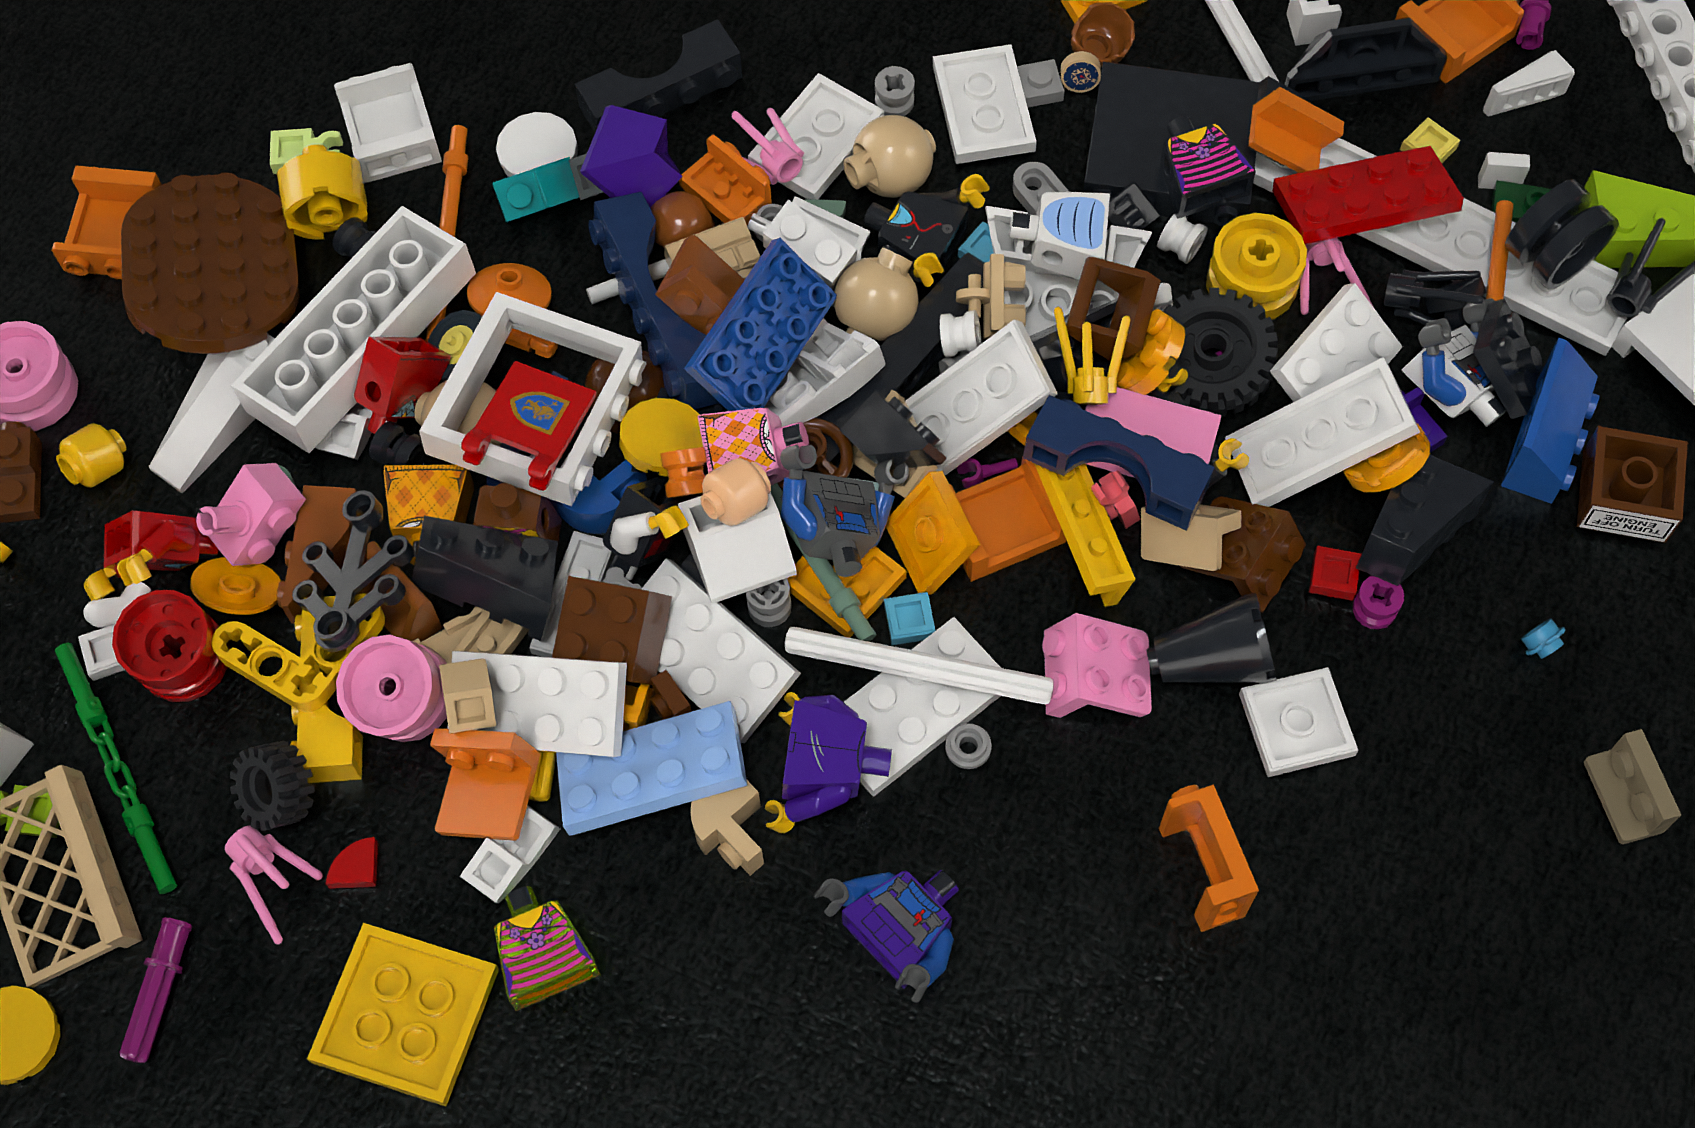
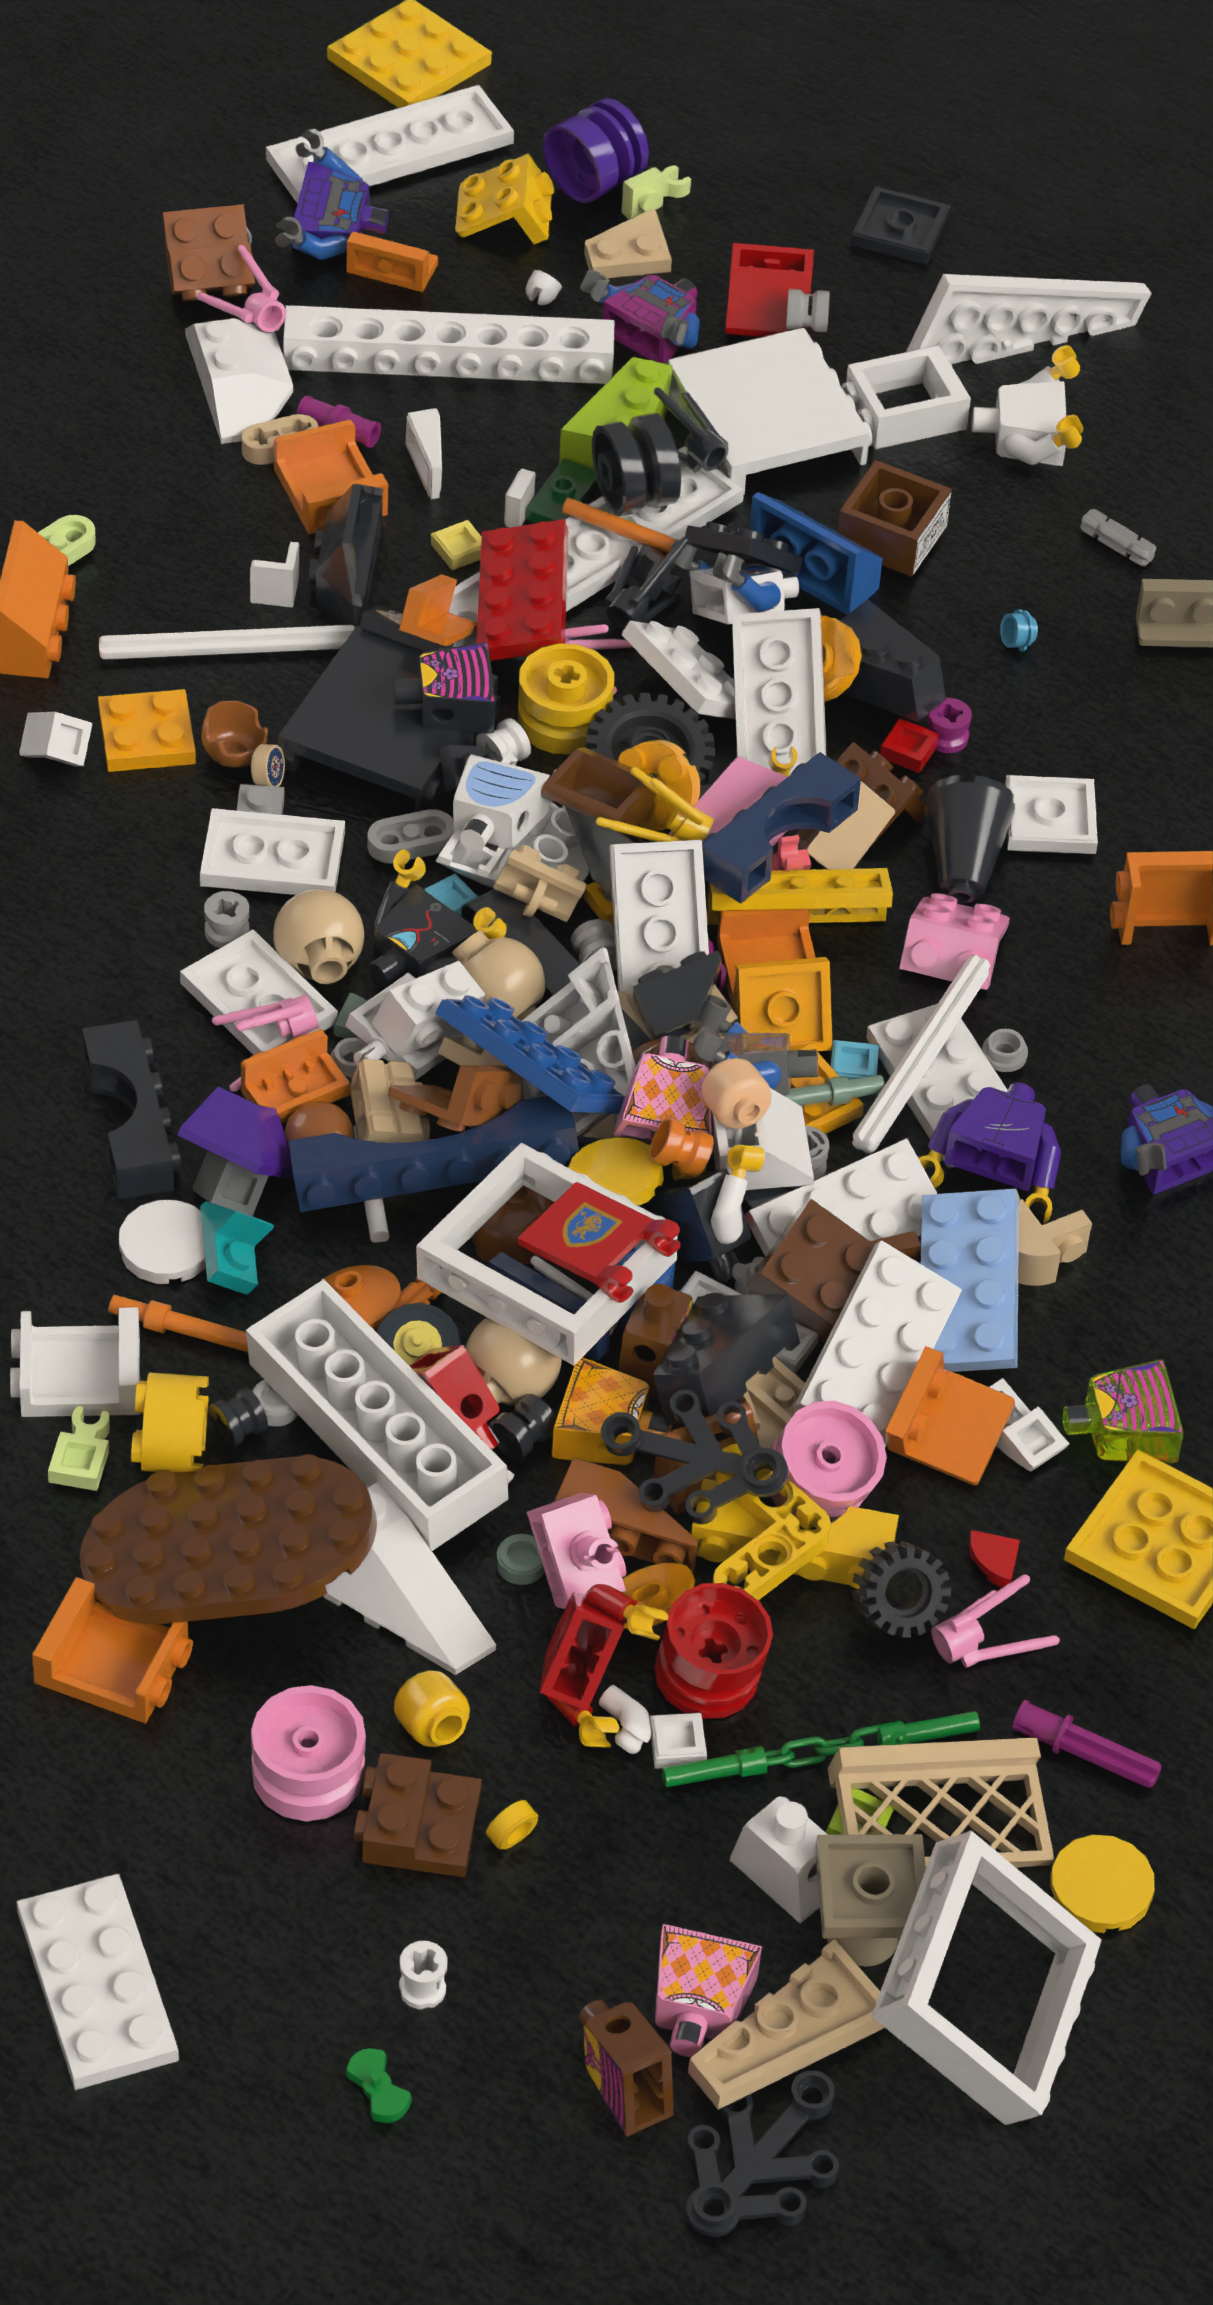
camera: 80 degrees left, 15 degrees down
tan panel [439,658,496,734] -> none
white wheel [940,310,982,357] -> none

